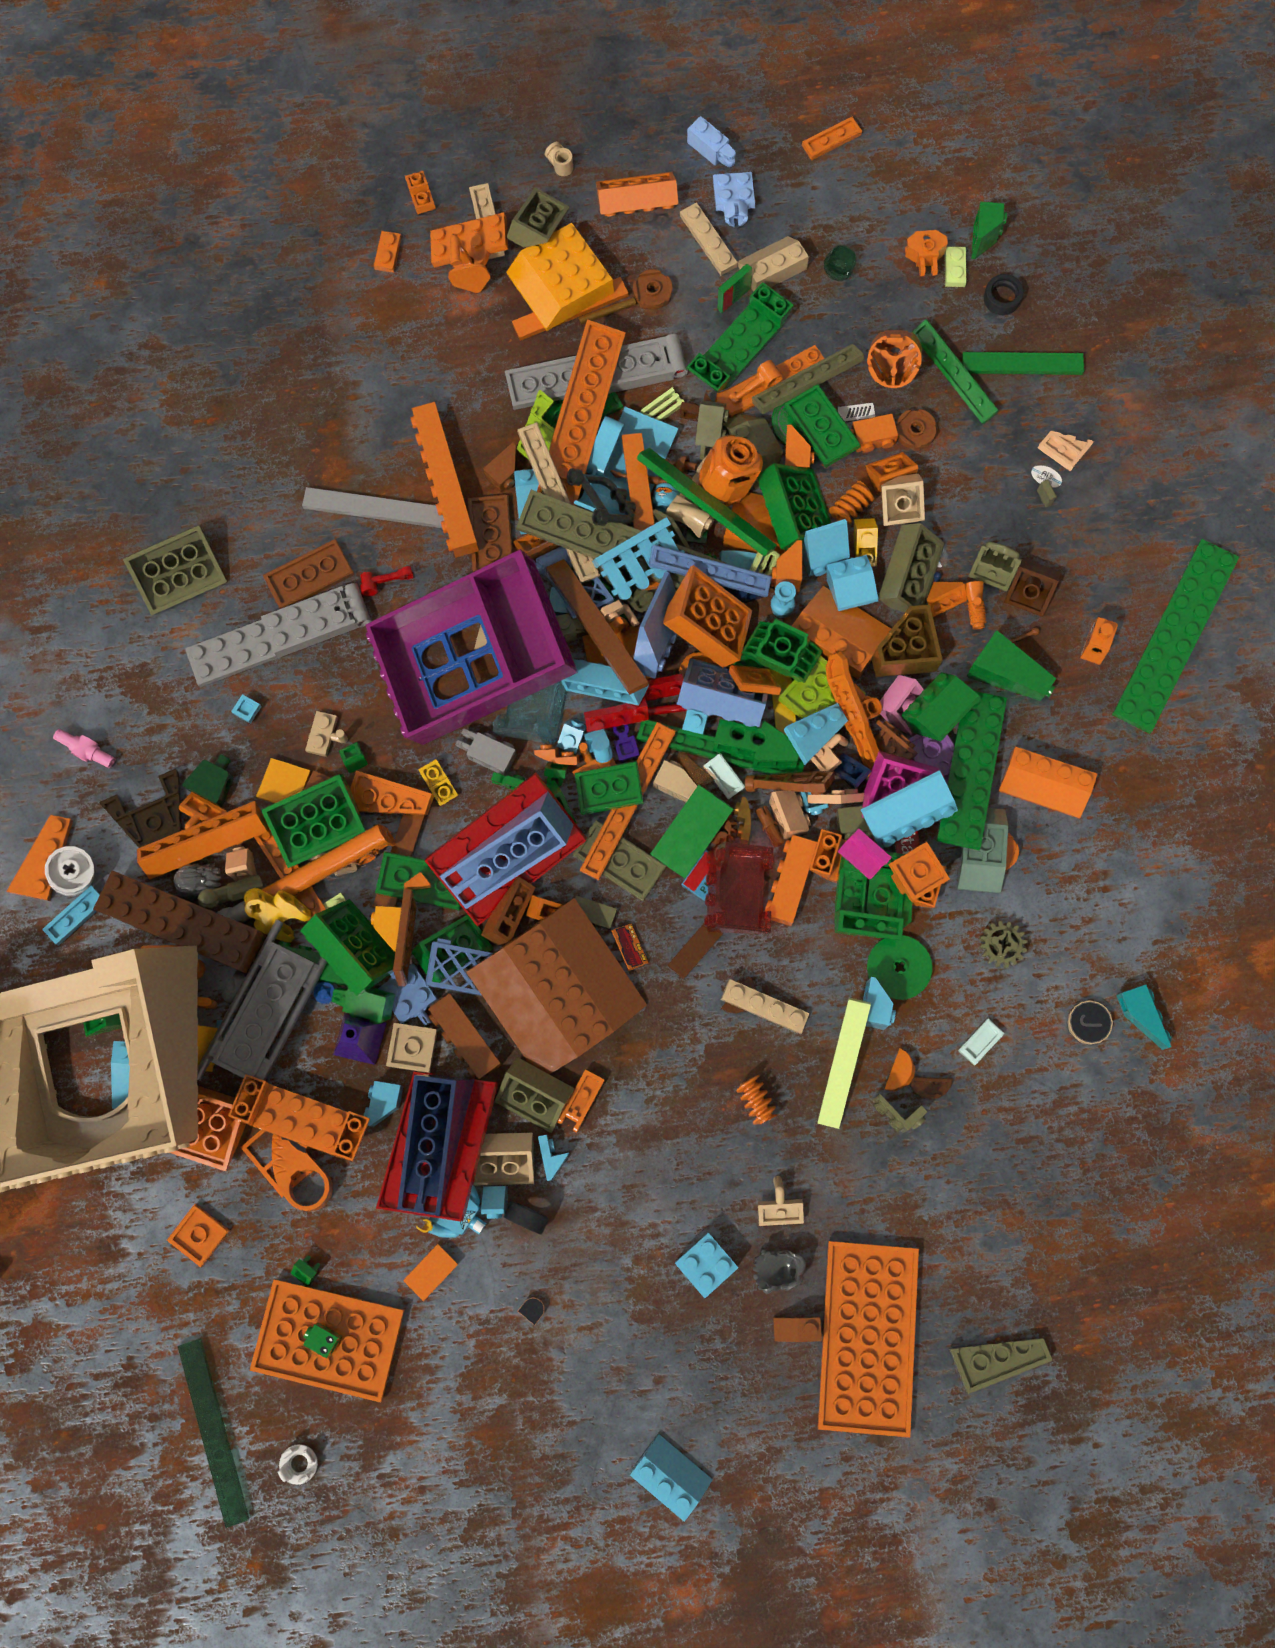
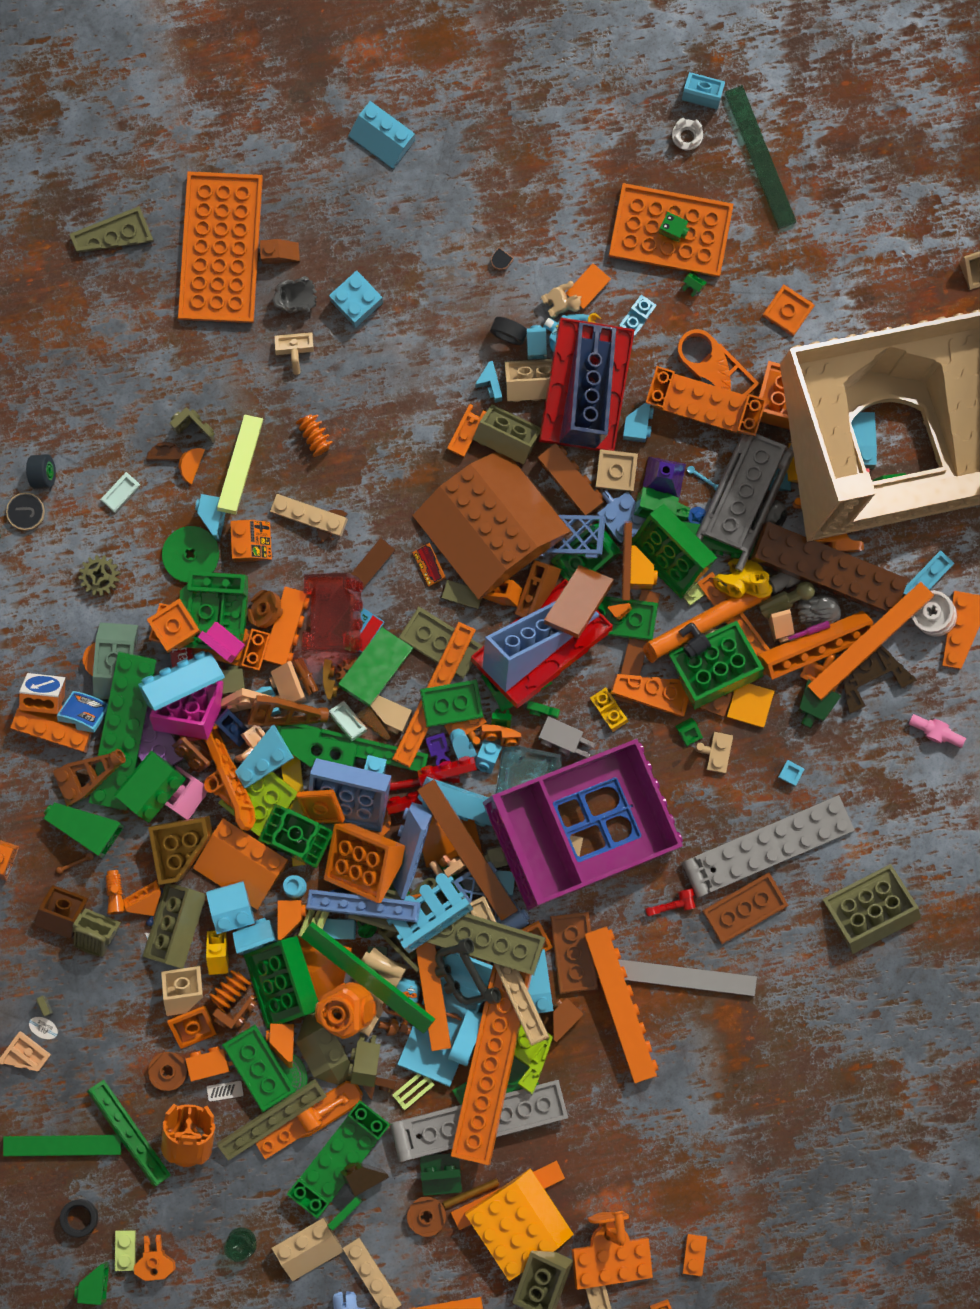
camera: 175 degrees right, 5 degrees up
none -> piece [19,673,65,714]
none -> black wheel [26,454,56,489]
none -> dark orange plate [53,749,126,806]
none -> slope [57,691,108,732]
none -> dark orange bracket [213,995,258,1029]
none -> orange slope [230,520,272,562]
none -> dark orange plate [248,590,283,629]
none -> dark brown slope [340,1162,389,1197]
none -> dark green bracket [420,1153,462,1196]
none -> tan animal [541,281,582,318]
none -> tile [544,565,614,638]
none -> medium azure slope [619,295,657,339]
none -> black piece [678,622,711,660]
none -> medium azure slope [682,72,725,109]
none -> medium azure hinge [687,466,719,491]
none -> magenta piece [788,621,830,640]
none -> orange tile [808,582,934,701]

